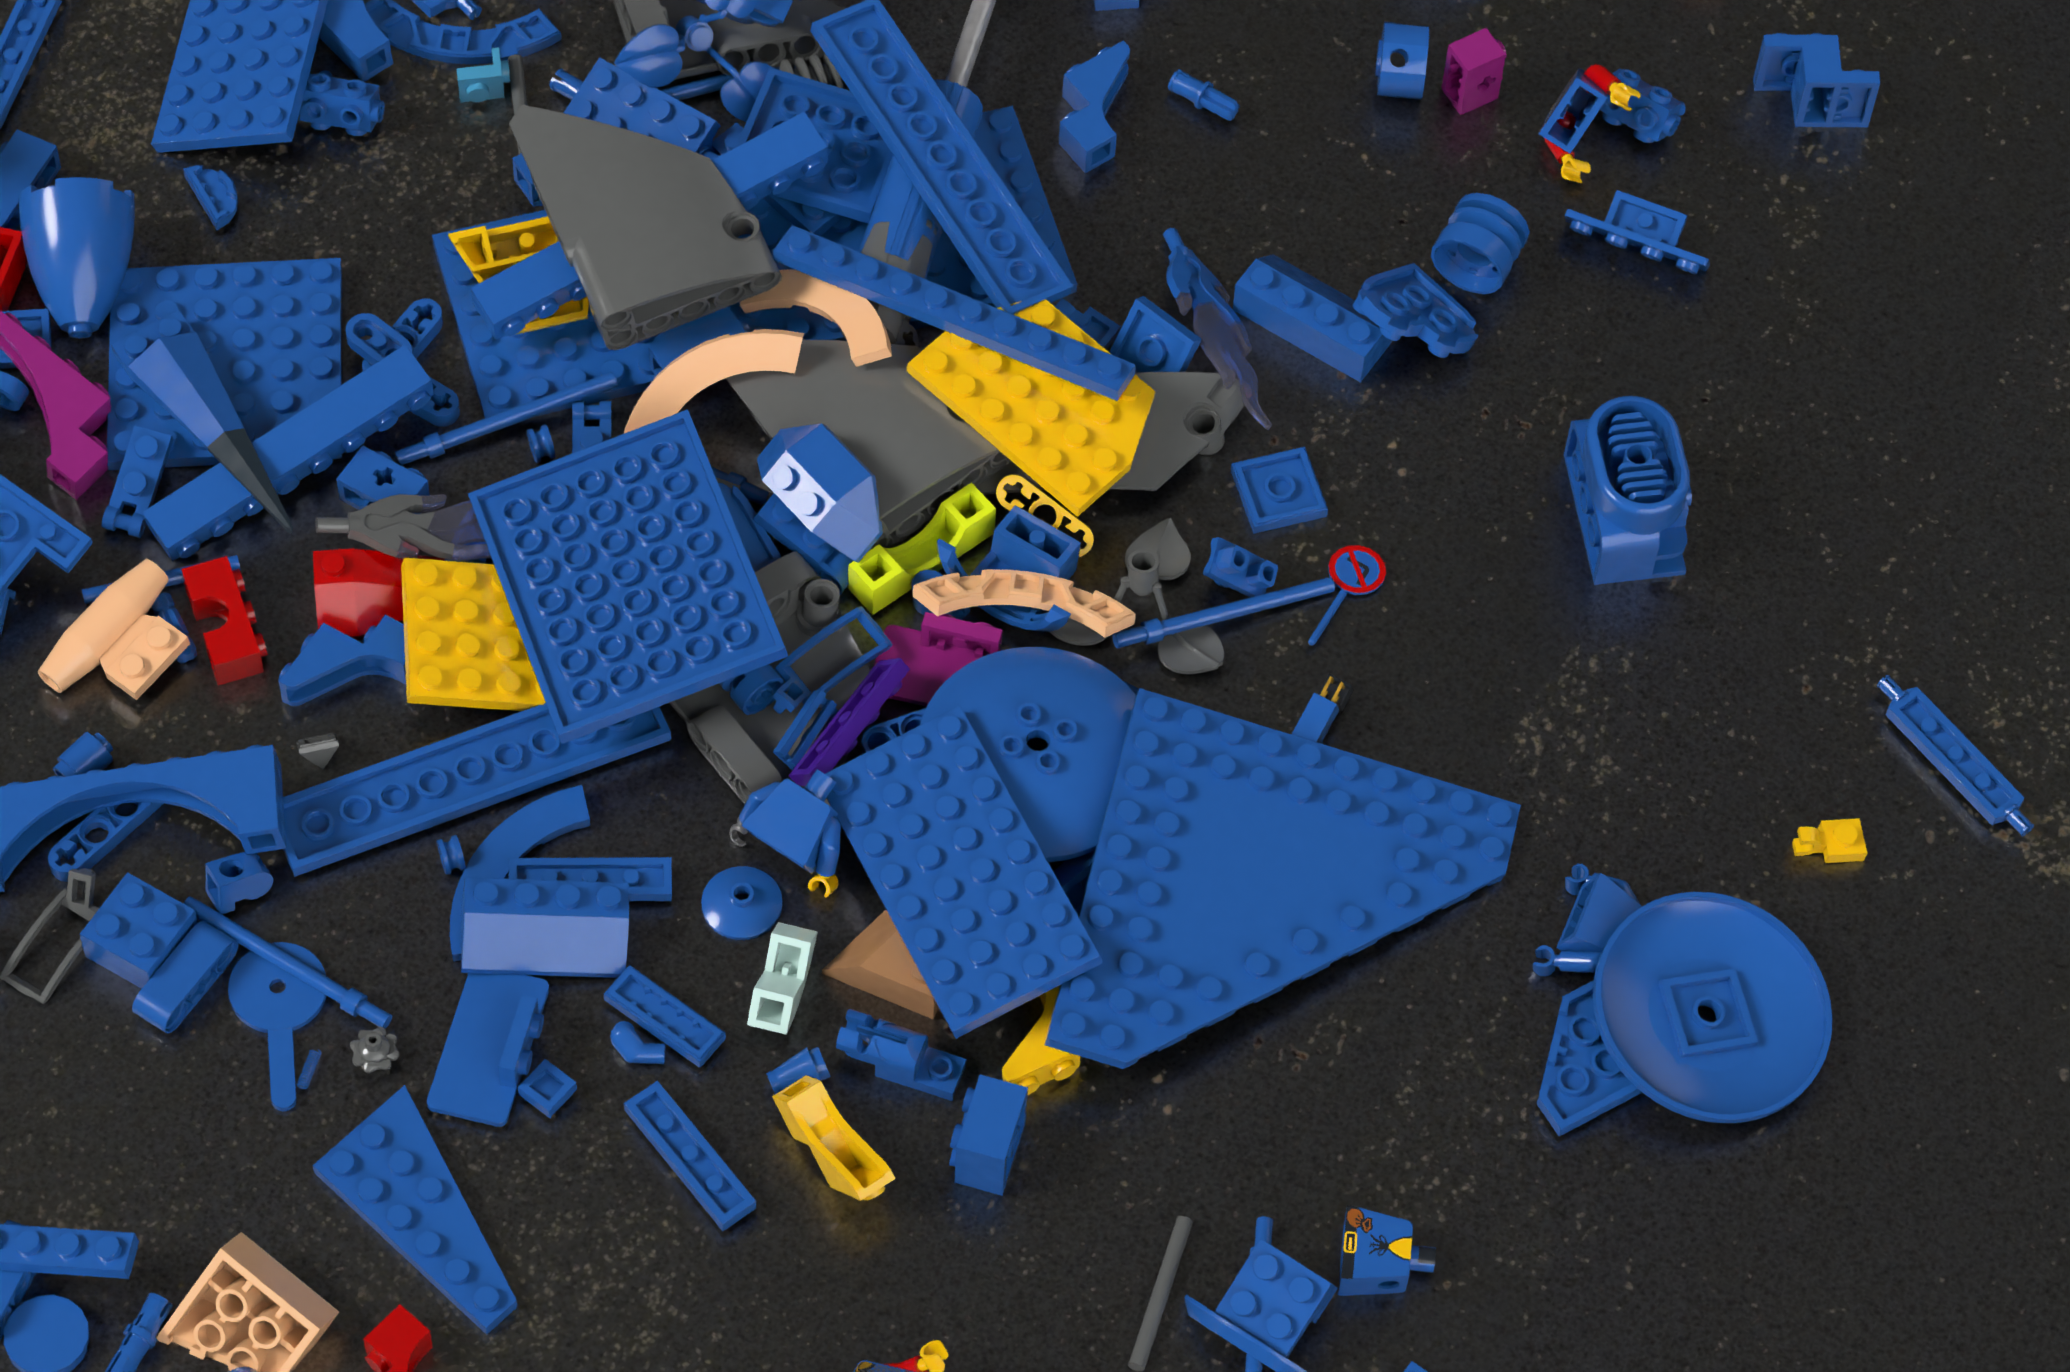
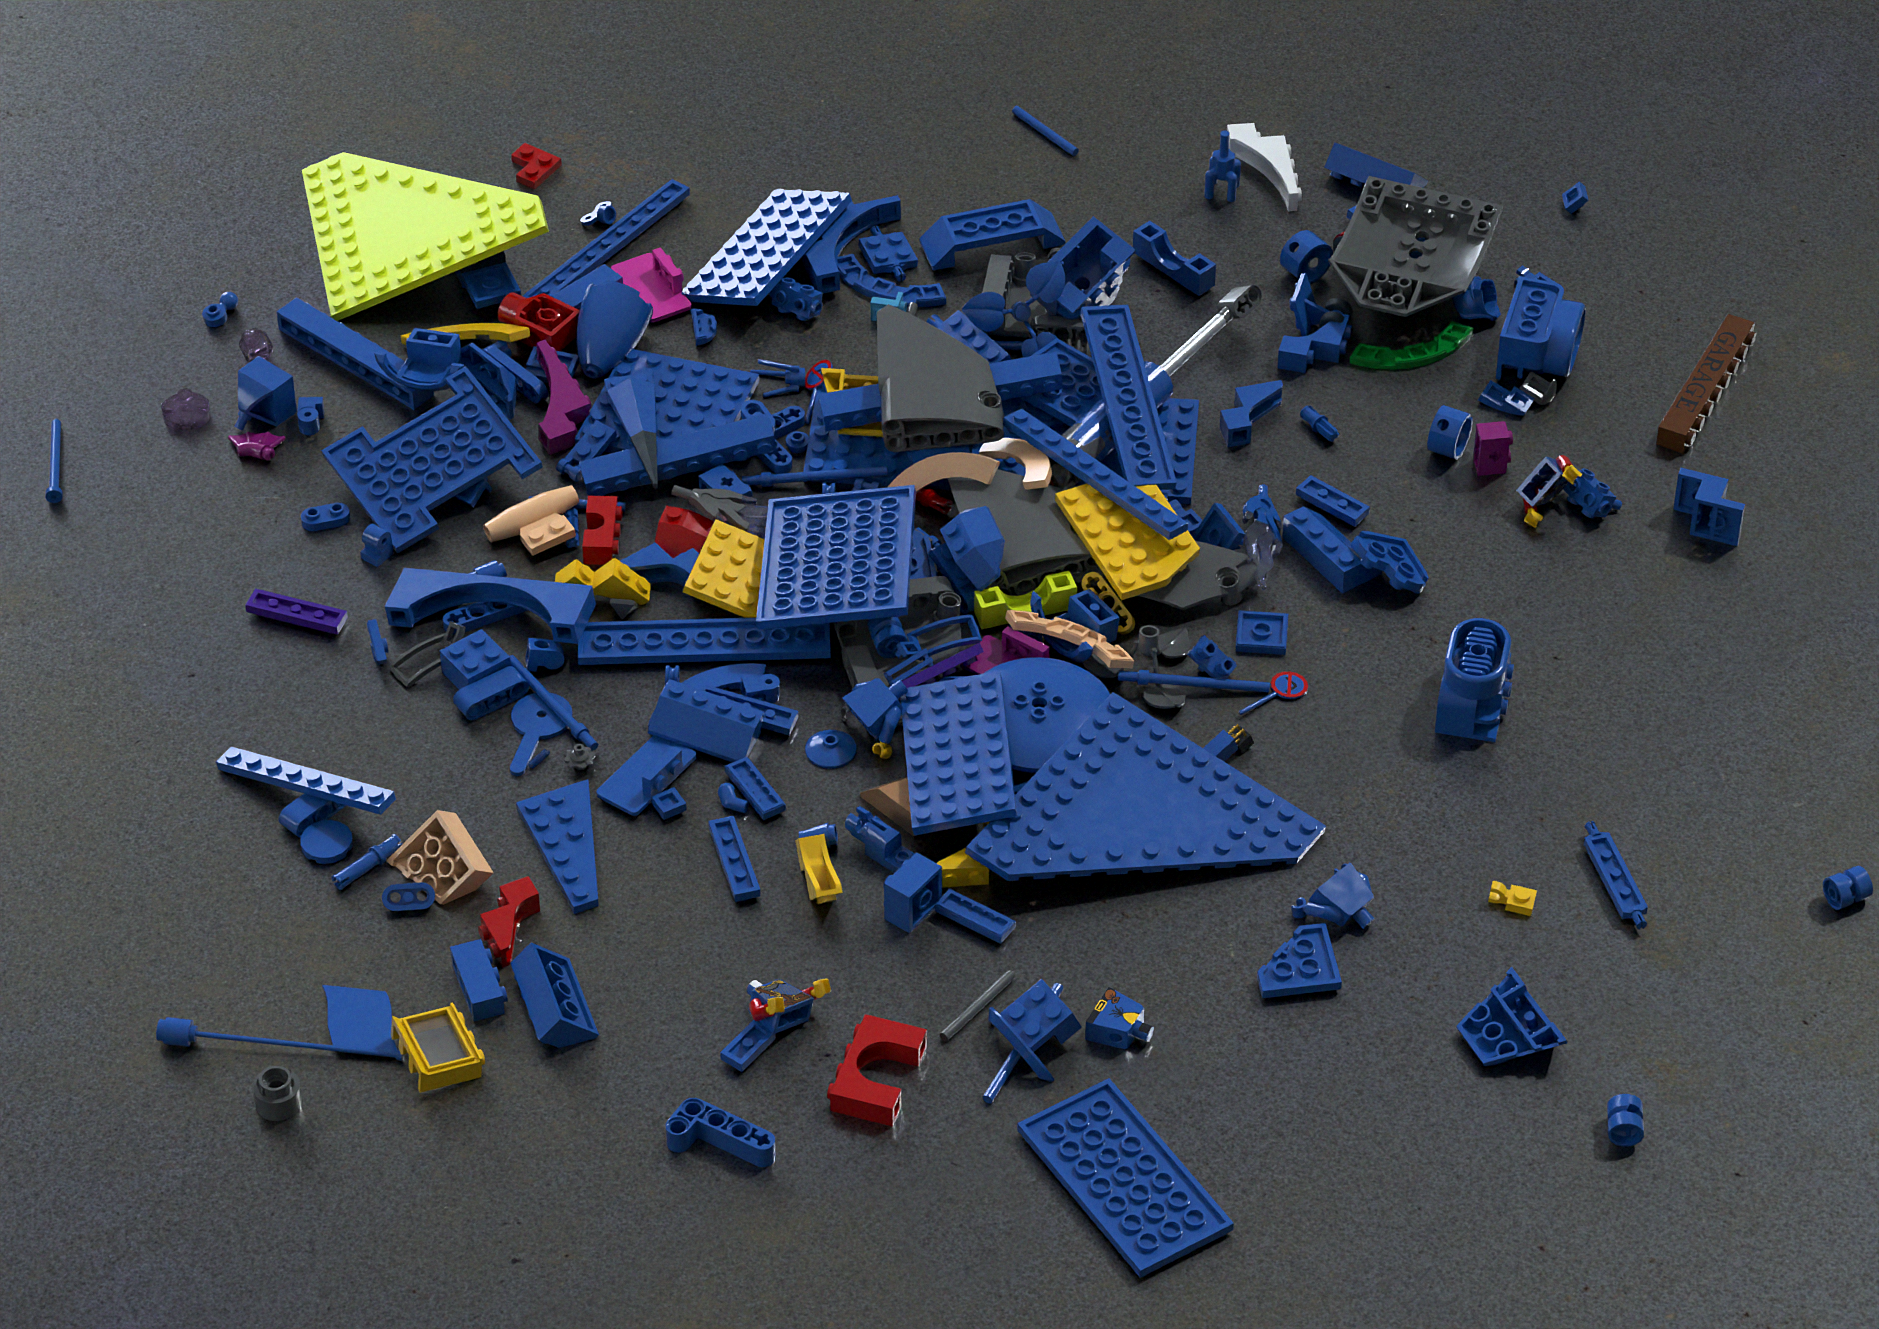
camera: 25 degrees right, 15 degrees down
light aqua brick [747,922,818,1035] -> none
blue wheel [1431,193,1530,294] -> none
blue bracket [1565,190,1710,274] -> none
blue dish [1593,892,1832,1123] -> none
none -> yellow arch [555,558,651,605]
none -> dark pink bracket [611,247,691,322]
none -> blue leg [740,674,780,703]
none -> blue plant [750,359,805,397]
none -> blue plate [786,431,809,453]
none -> blue piece [805,359,833,424]
none -> red pin [916,488,953,515]
none -> blue plate [935,889,1016,944]
none -> blue plate [1296,475,1370,527]
none -> blue wedge [1456,967,1567,1066]

